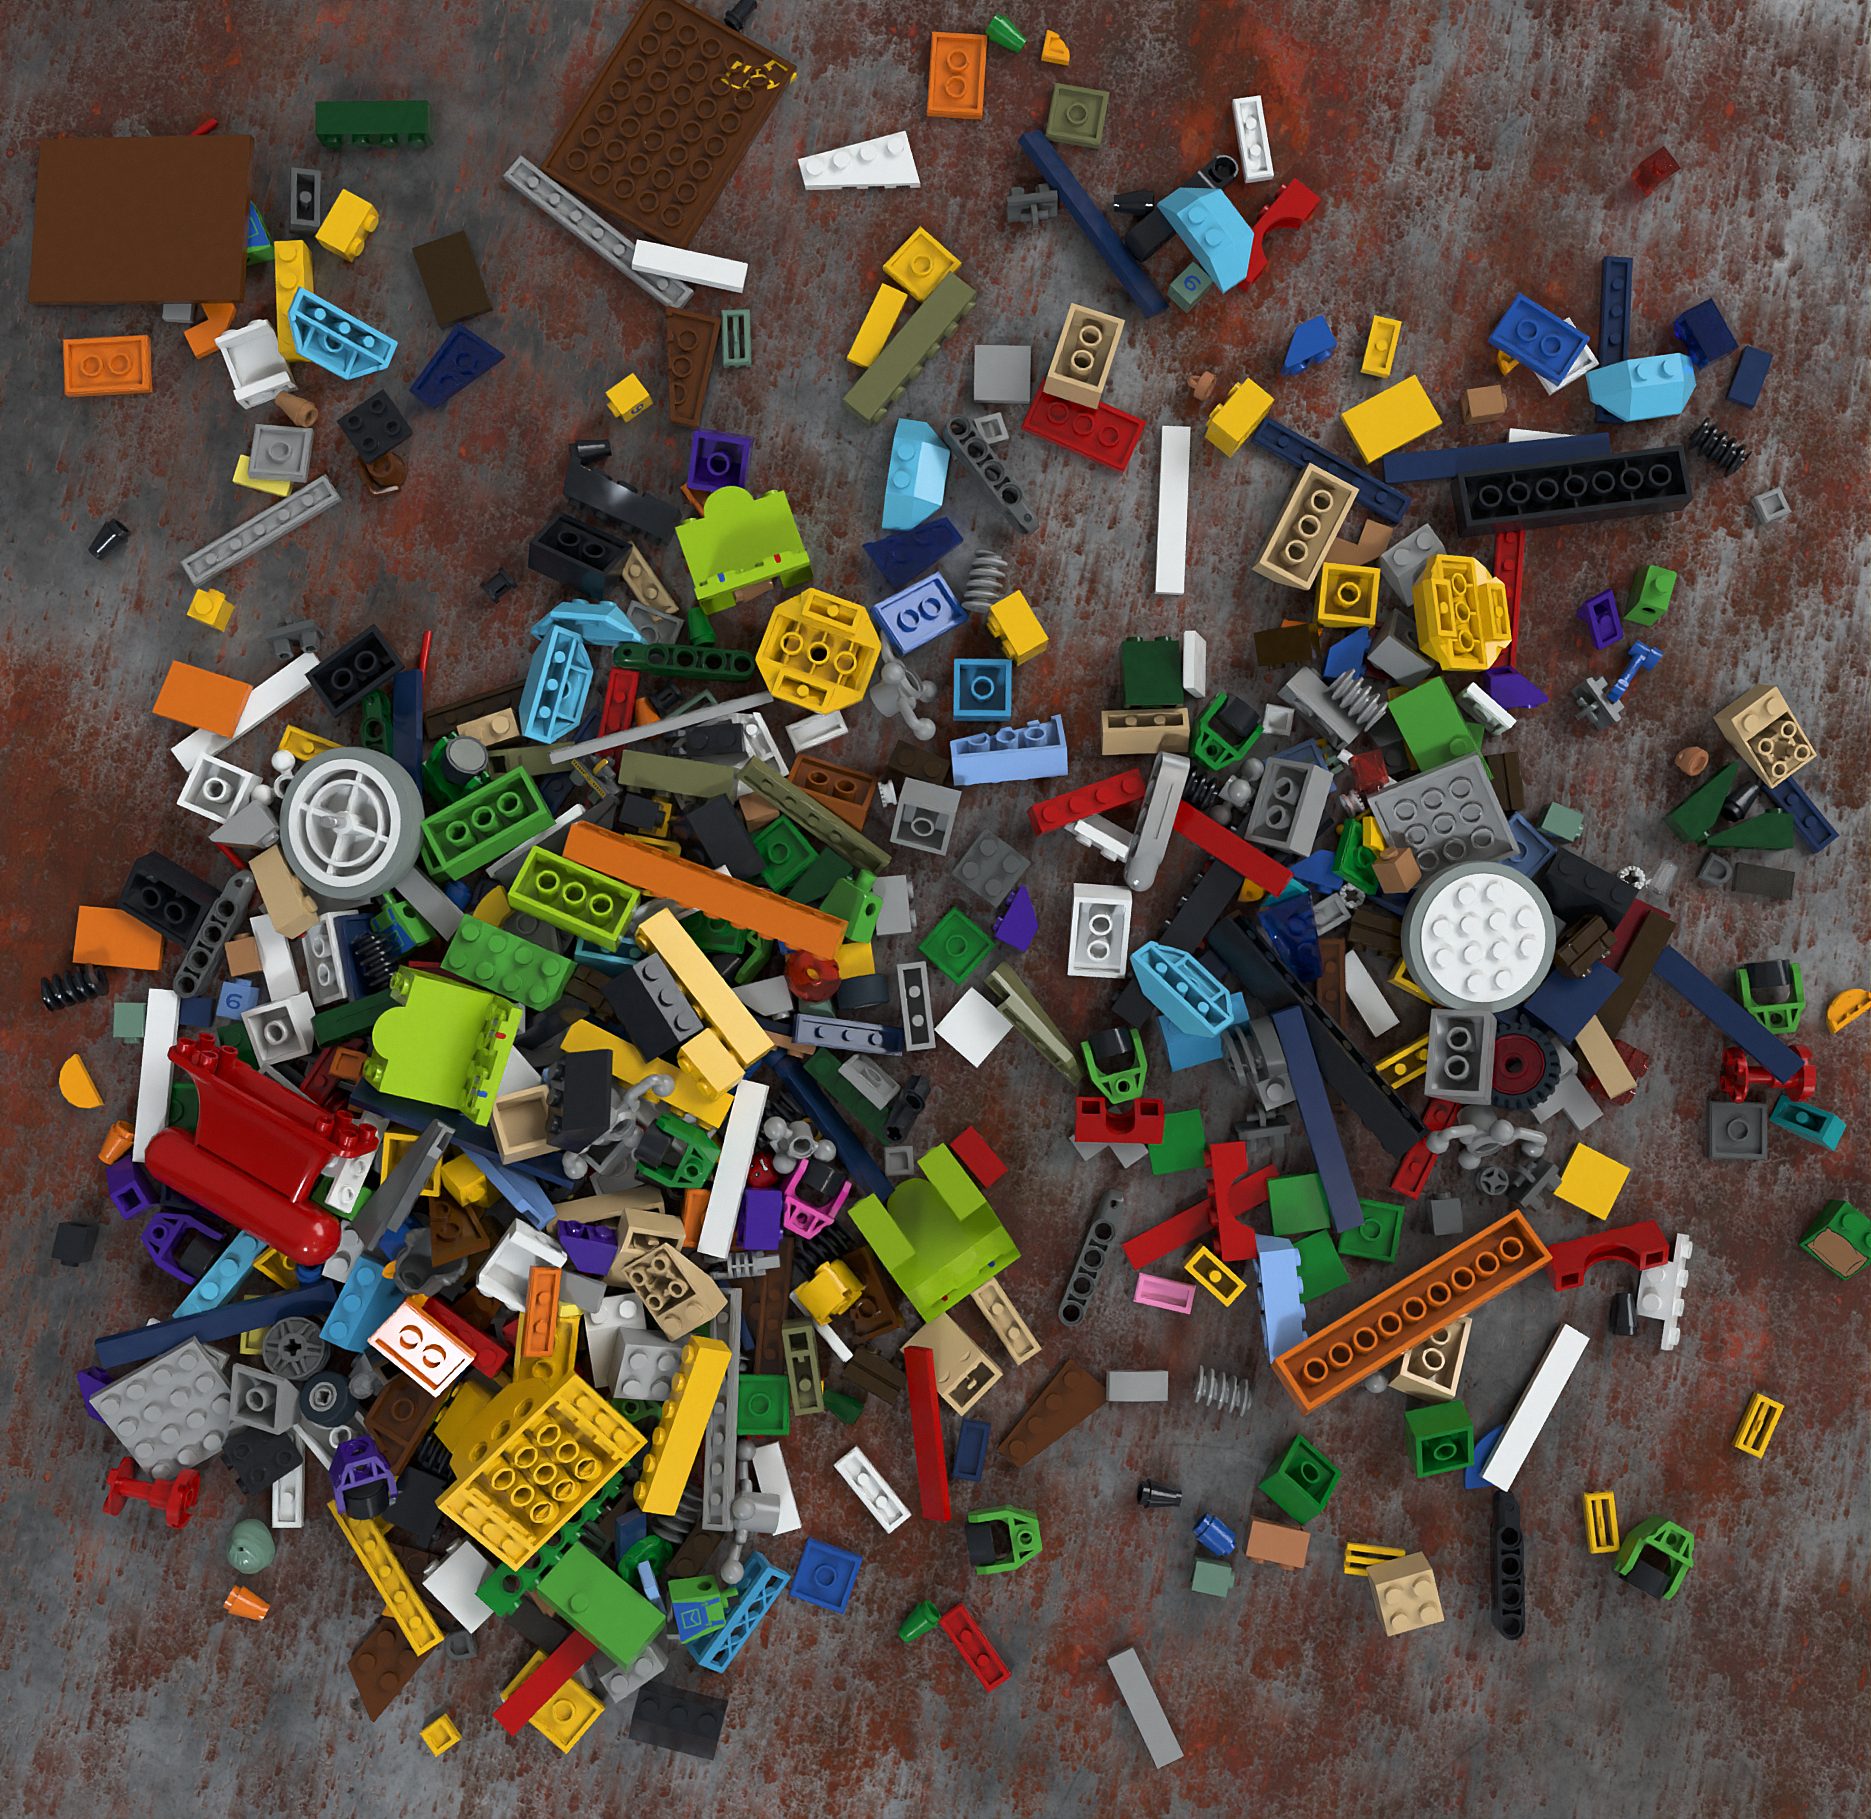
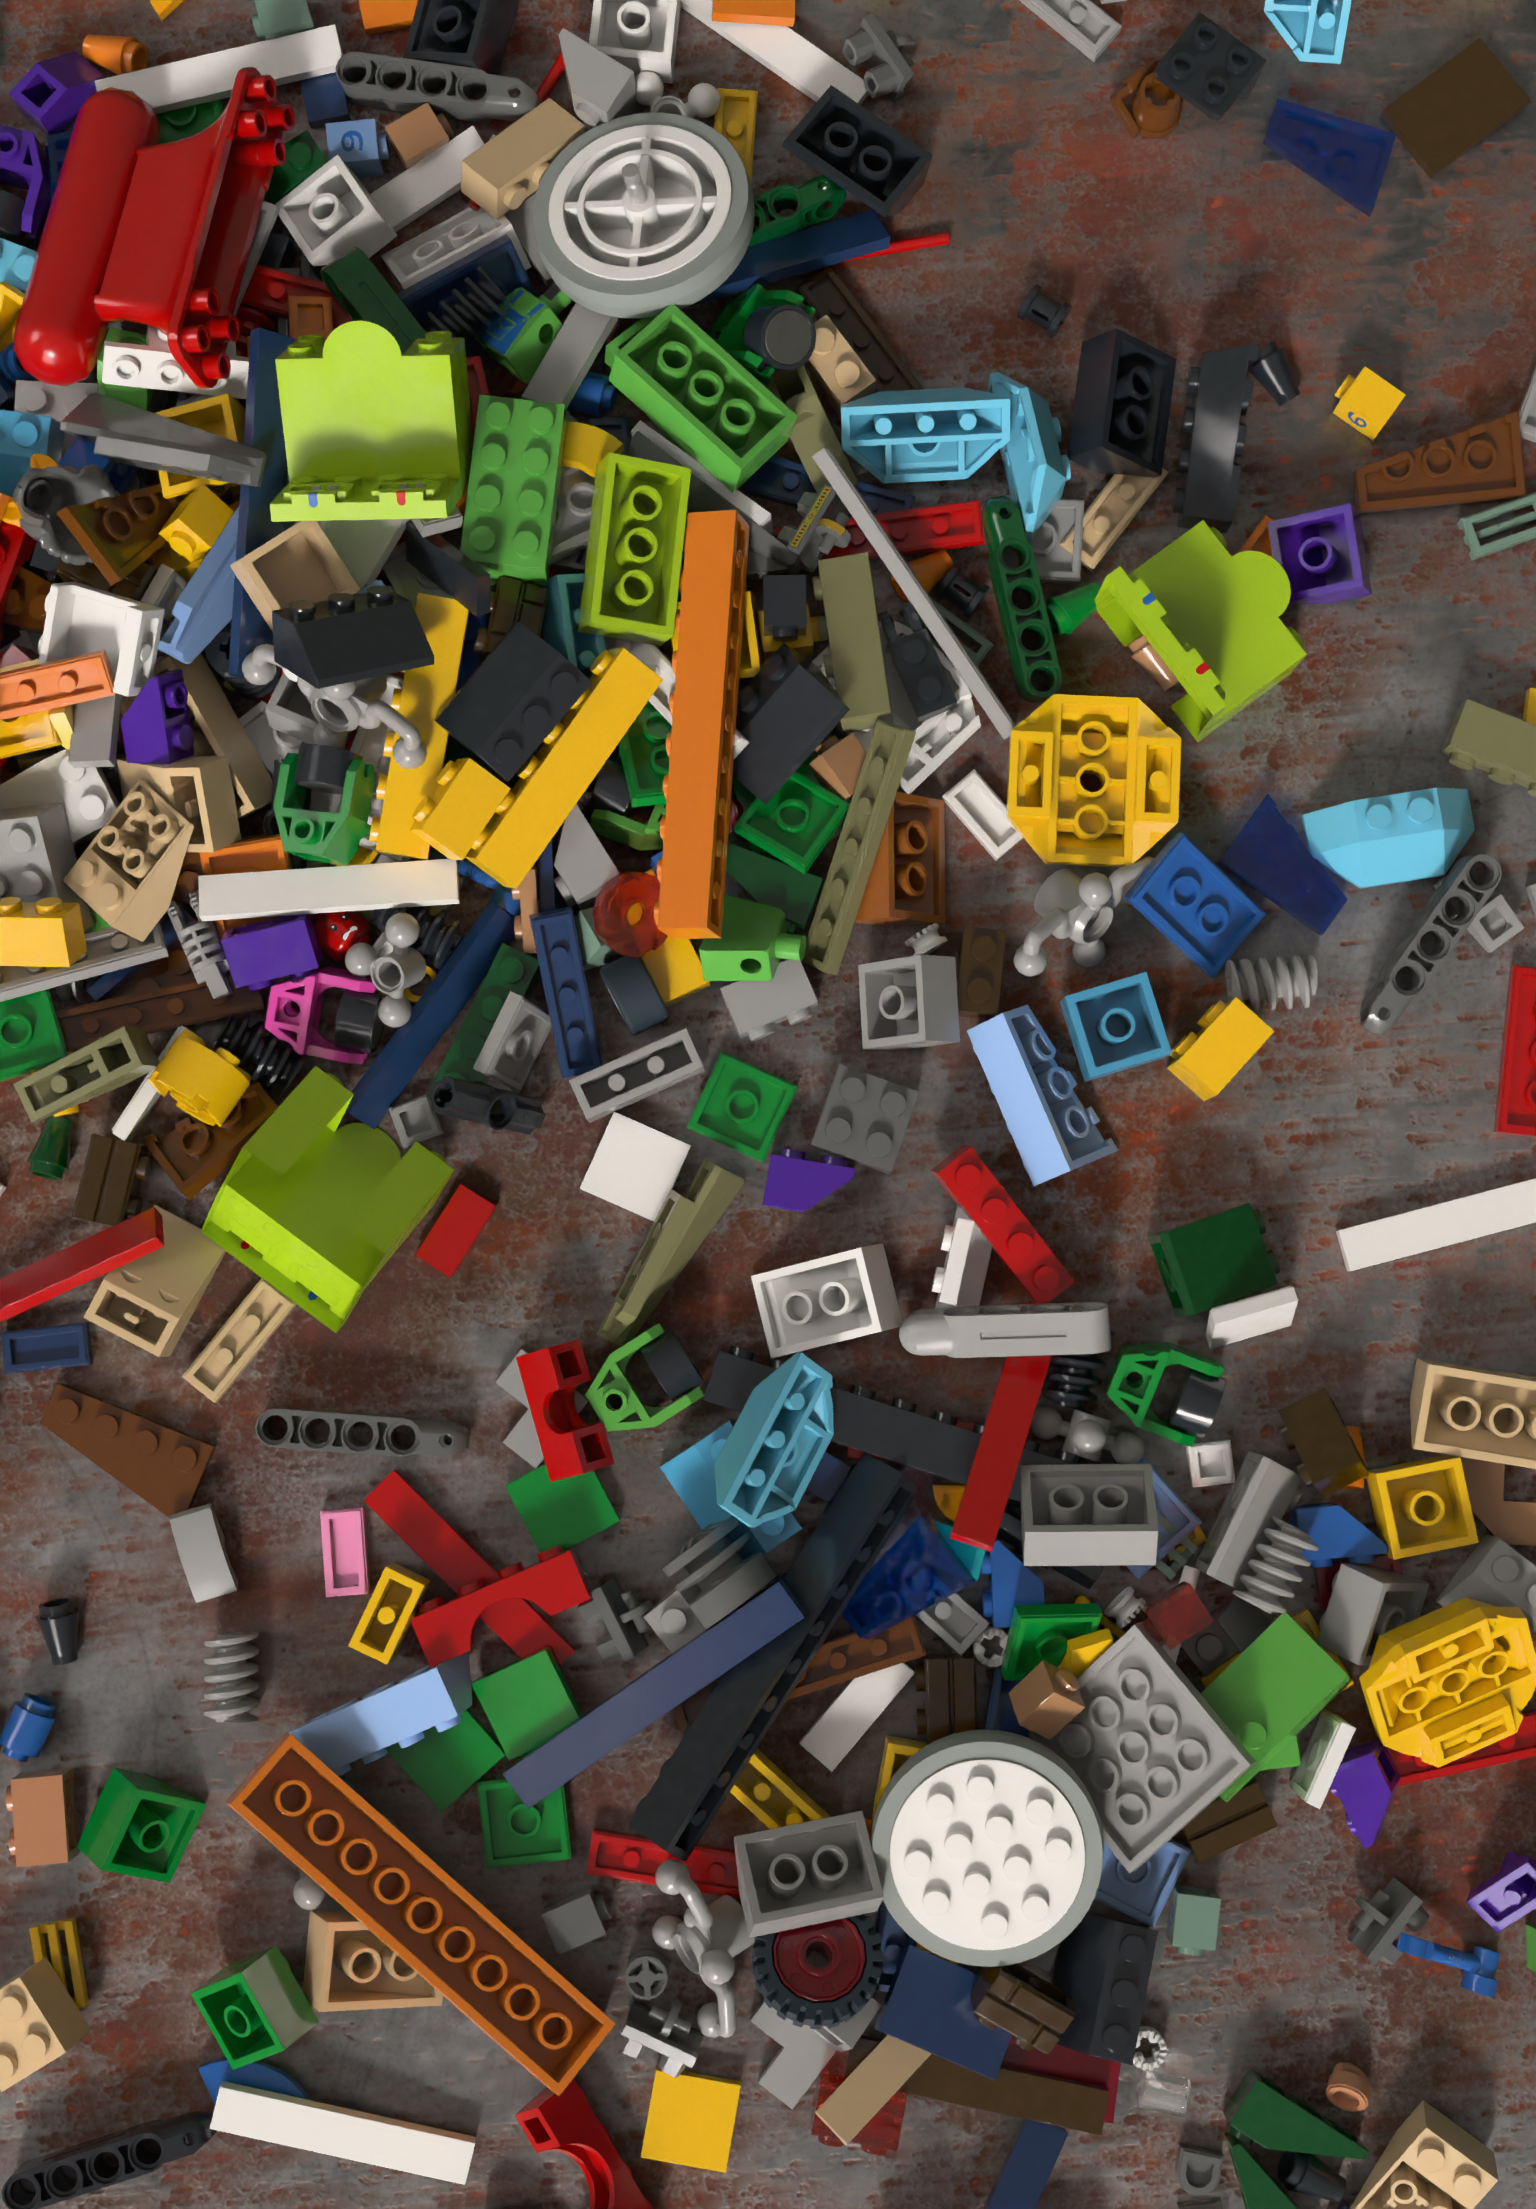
camera: 75 degrees right, 0 degrees up
tan brick [1101,708,1190,755] -> none
none -> white tile [141,564,188,621]

